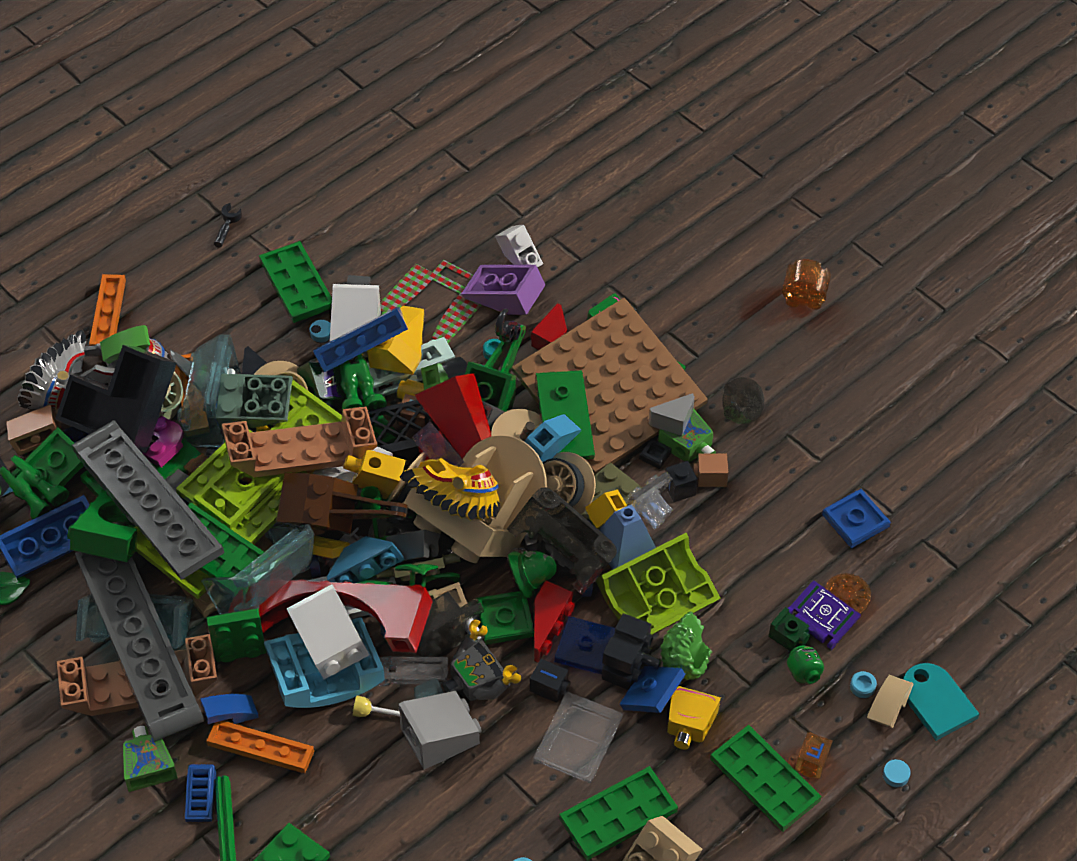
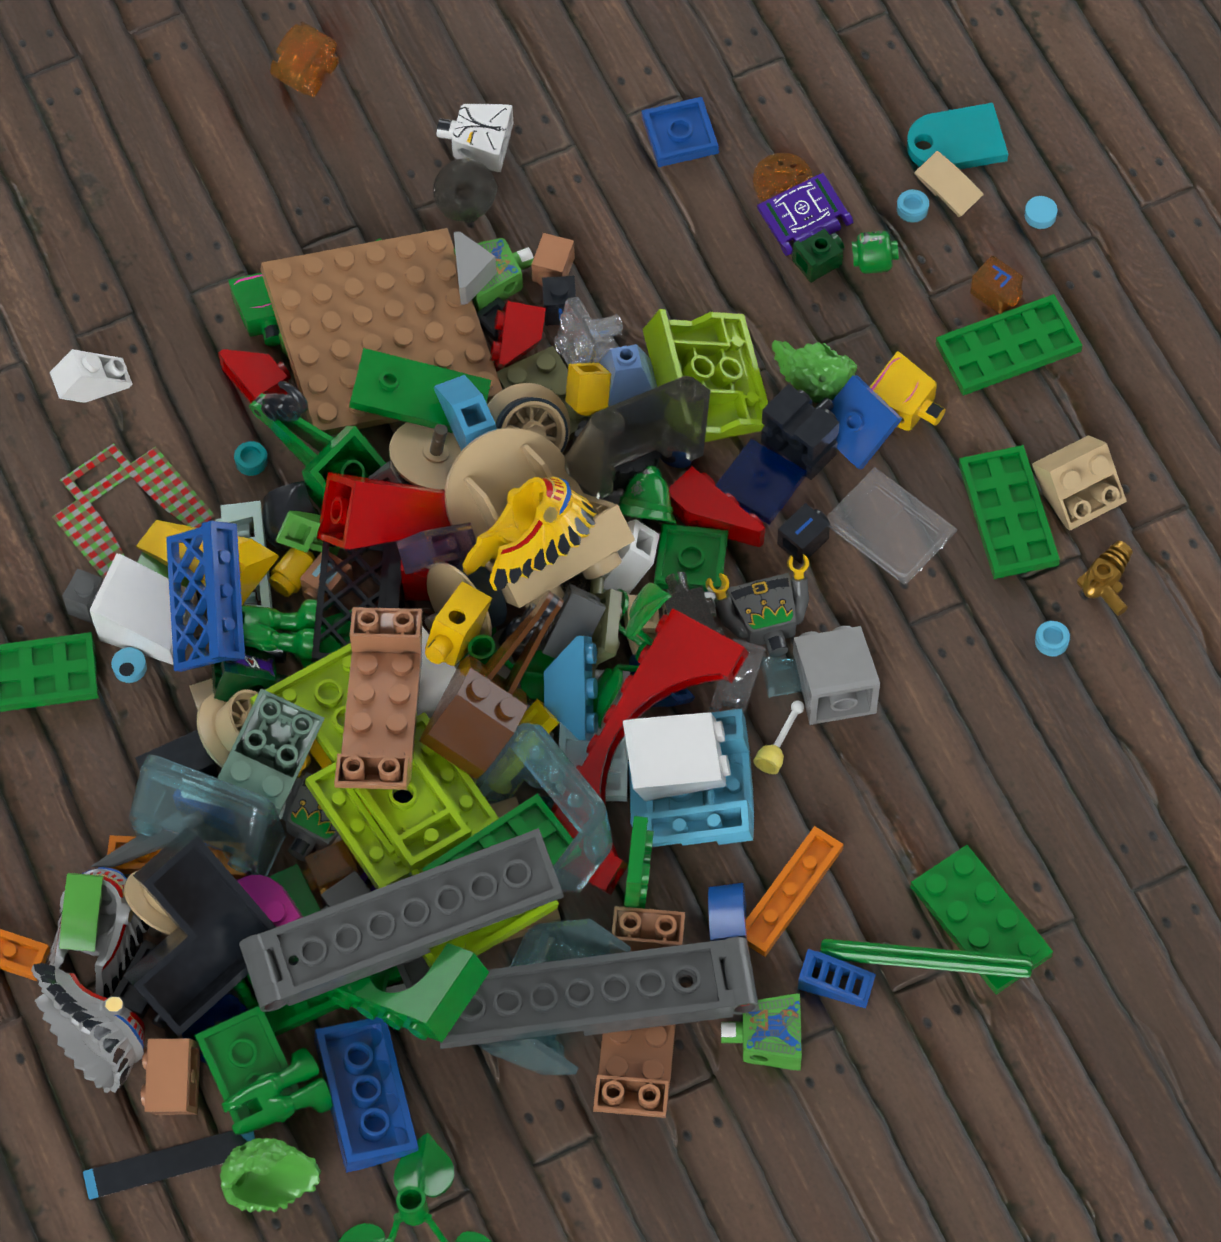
camera: 70 degrees left, 10 degrees up
medium lavender slope [461,265,545,315] -> none
none -> white torso [437,104,514,172]
none -> red slope [490,301,546,372]
none -> white slope [603,520,659,595]

